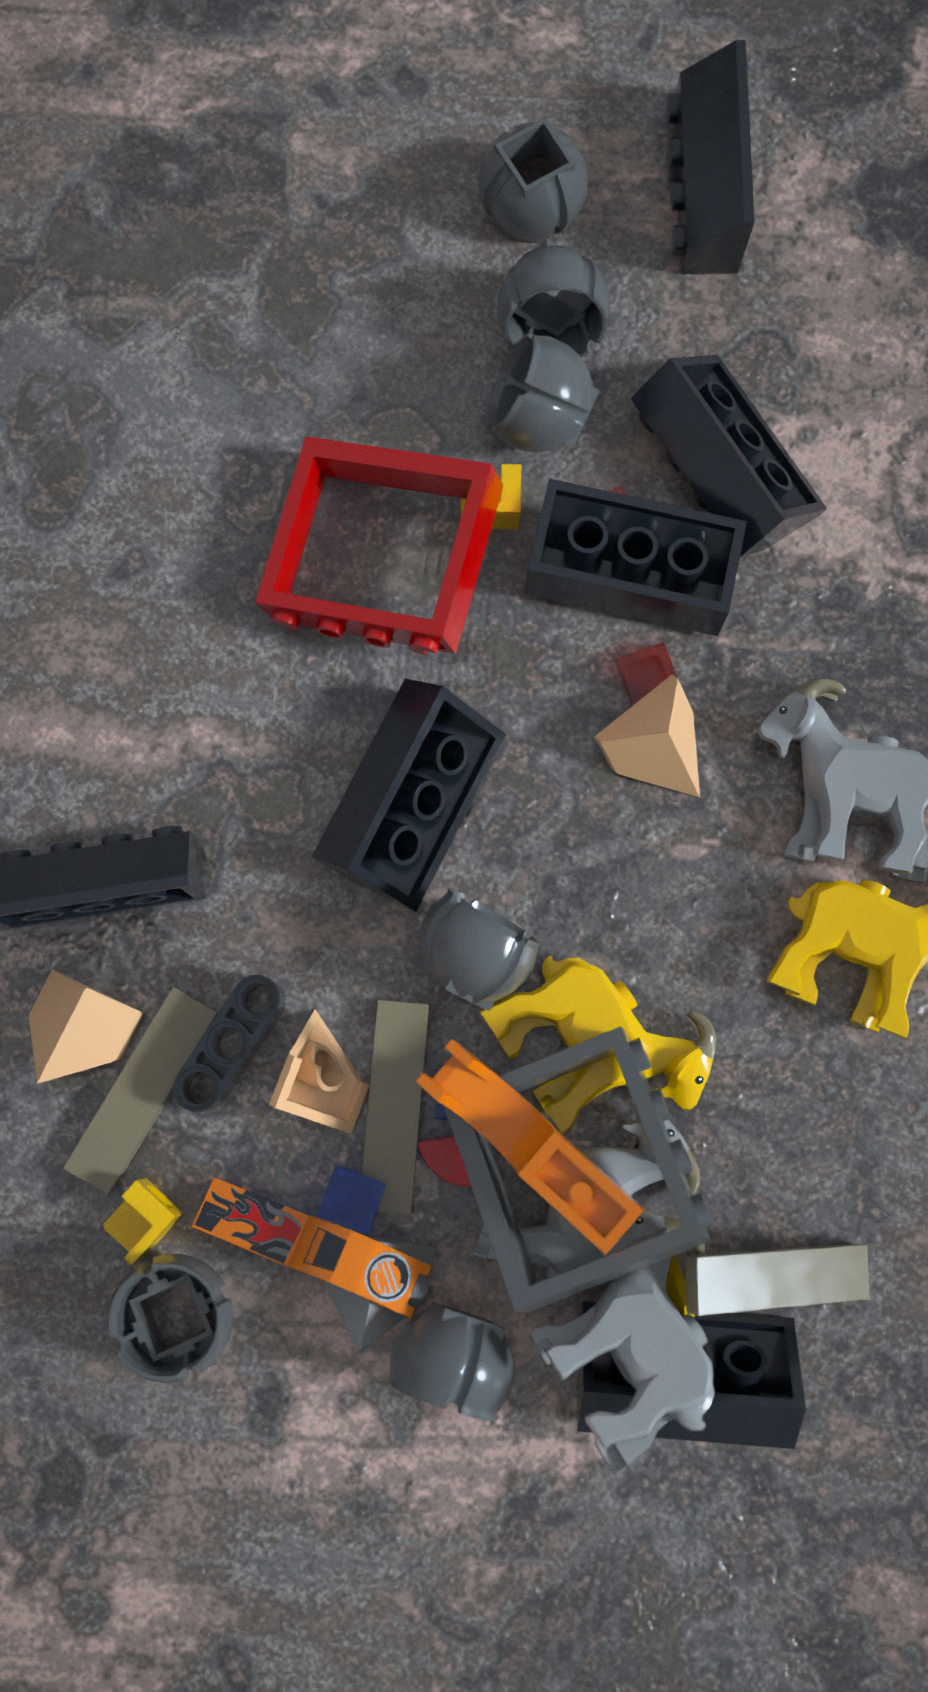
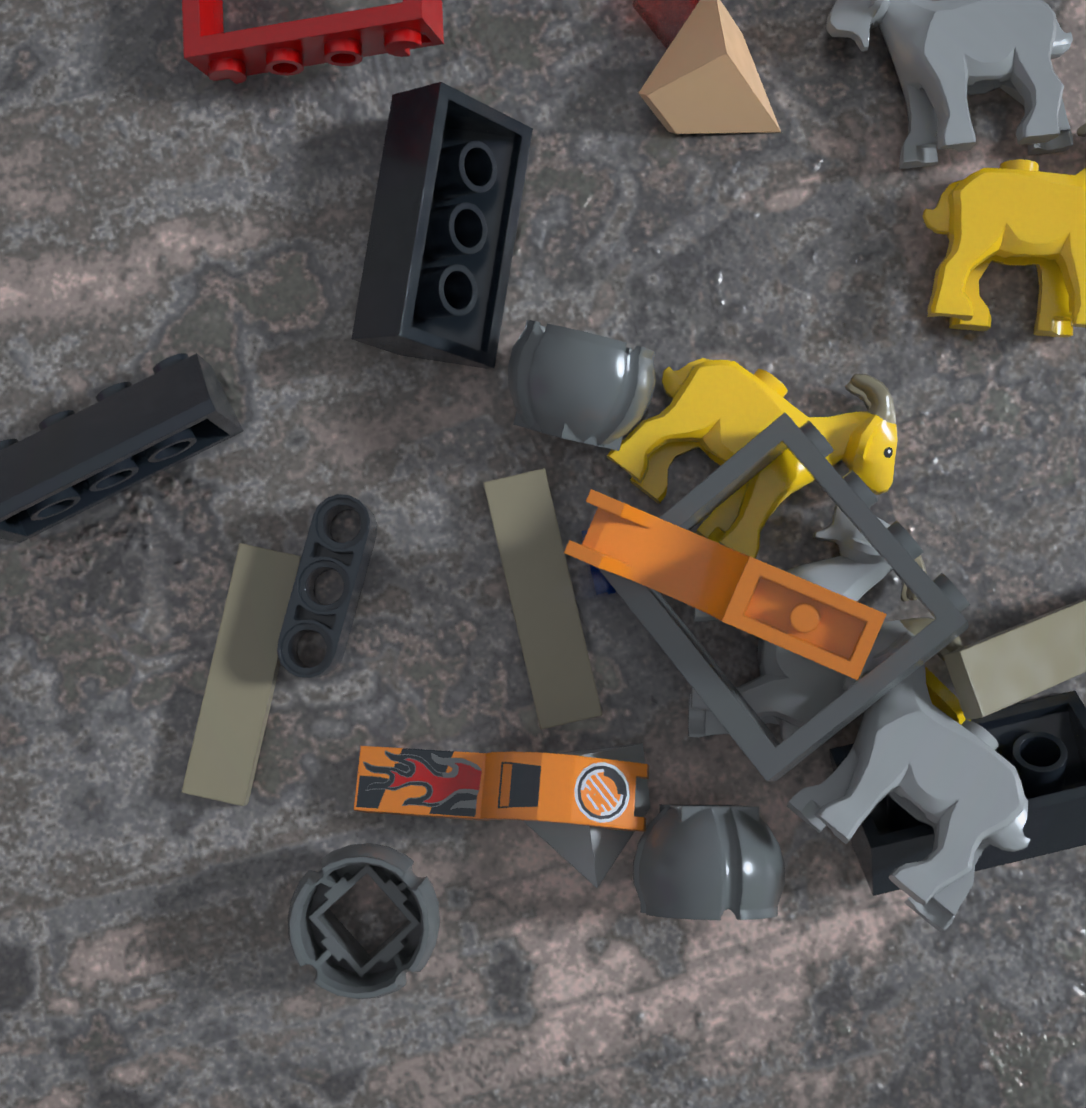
camera: 15 degrees left, 5 degrees up
light nougat slope [28,969,145,1084] -> none
yellow panel [103,1178,184,1265] -> none
light nougat slope [269,1009,370,1134] -> none
clear blue panel [316,1165,386,1236] -> none
red tile [418,1136,471,1187] -> none

